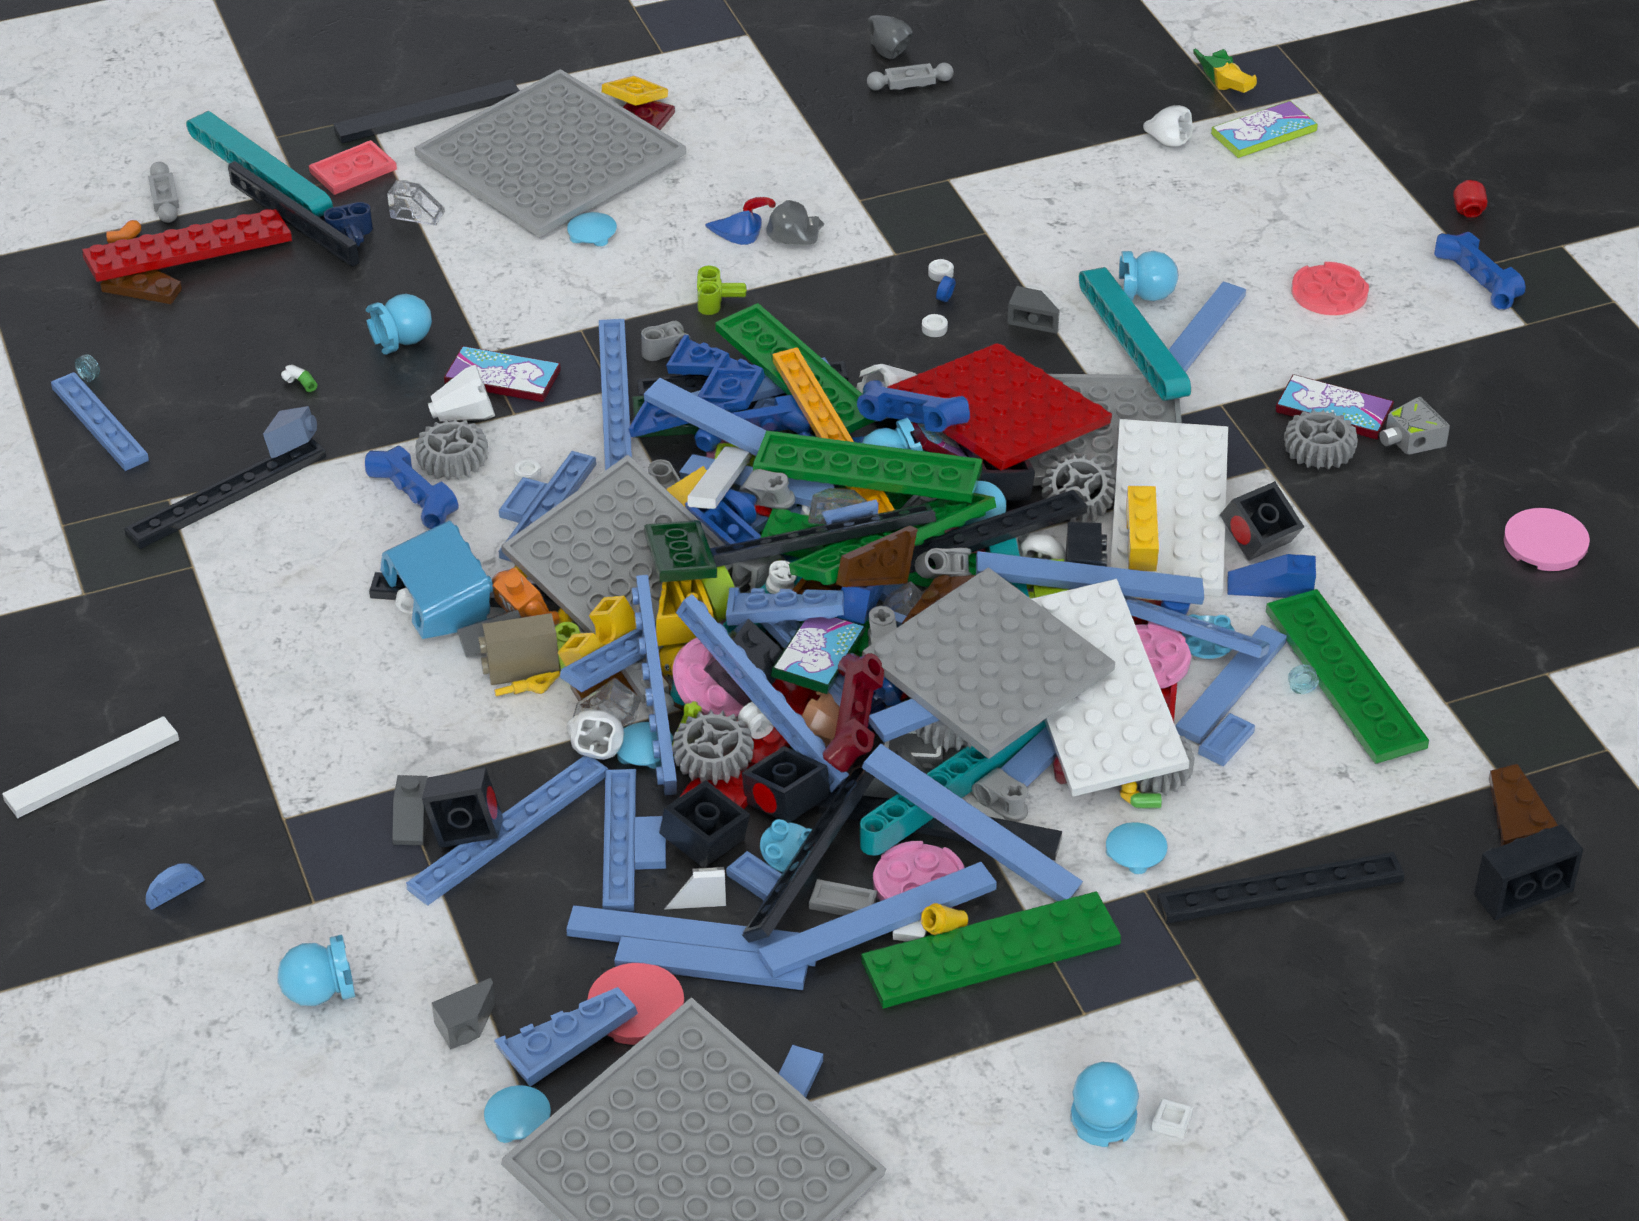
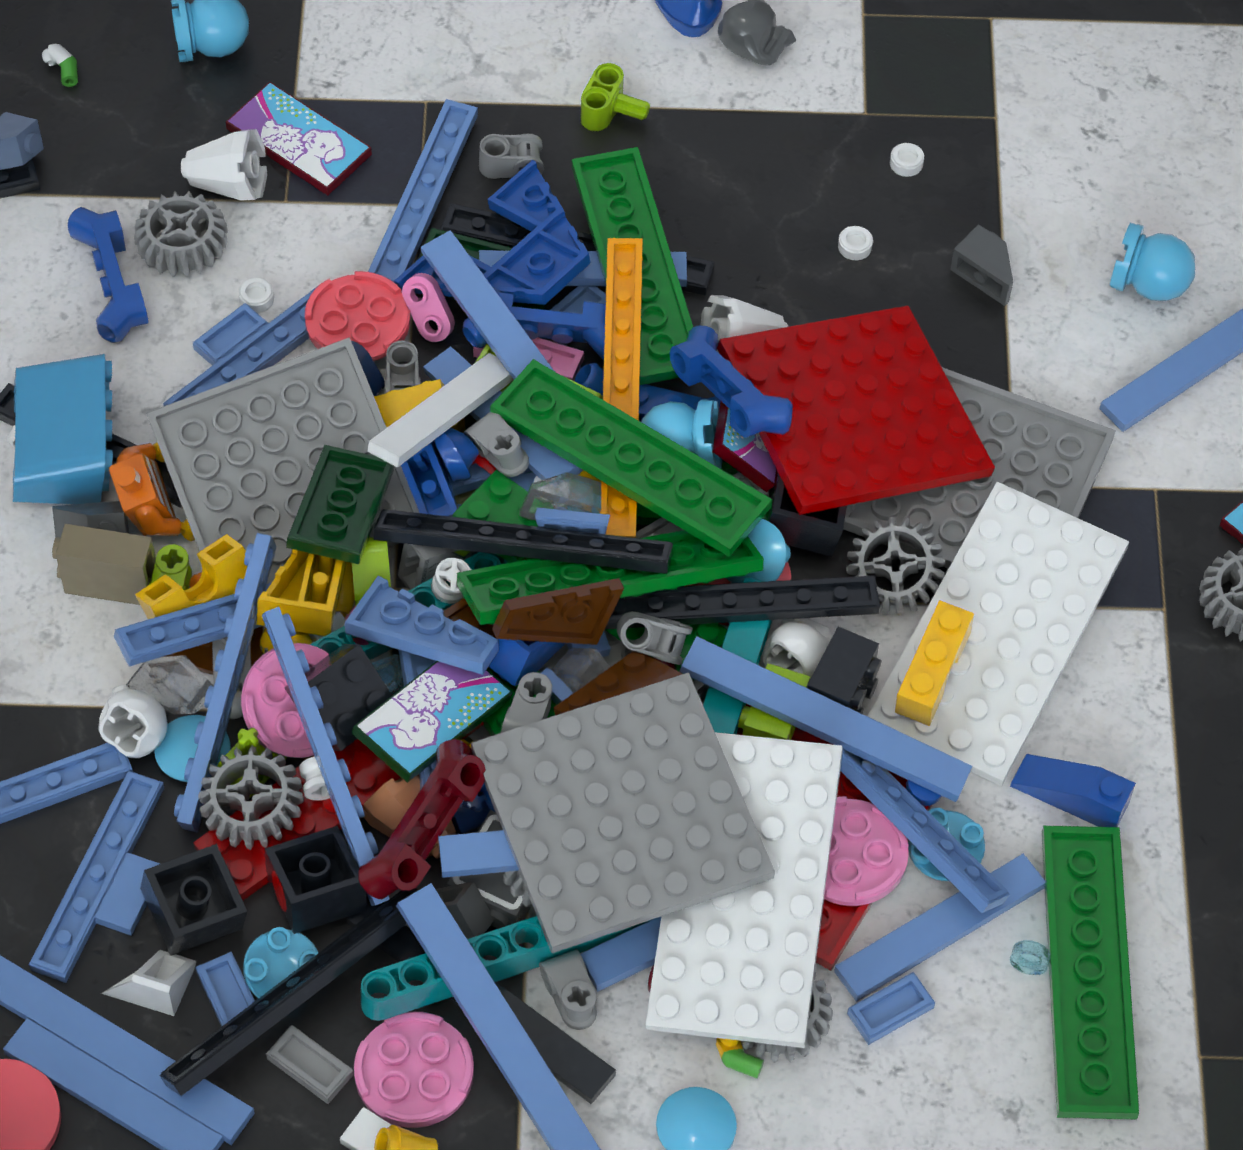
camera: 20 degrees right, 15 degrees up
yellow hand [494,671,560,696] -> none
medium blue tile [758,862,997,978] -> none
blue tile [936,276,956,302] -> none
teal beam [1079,267,1191,401] -> none
black brick [1220,481,1304,561] -> none
none -> coral tile [305,271,410,361]
none -> bright pink plate [402,273,455,342]

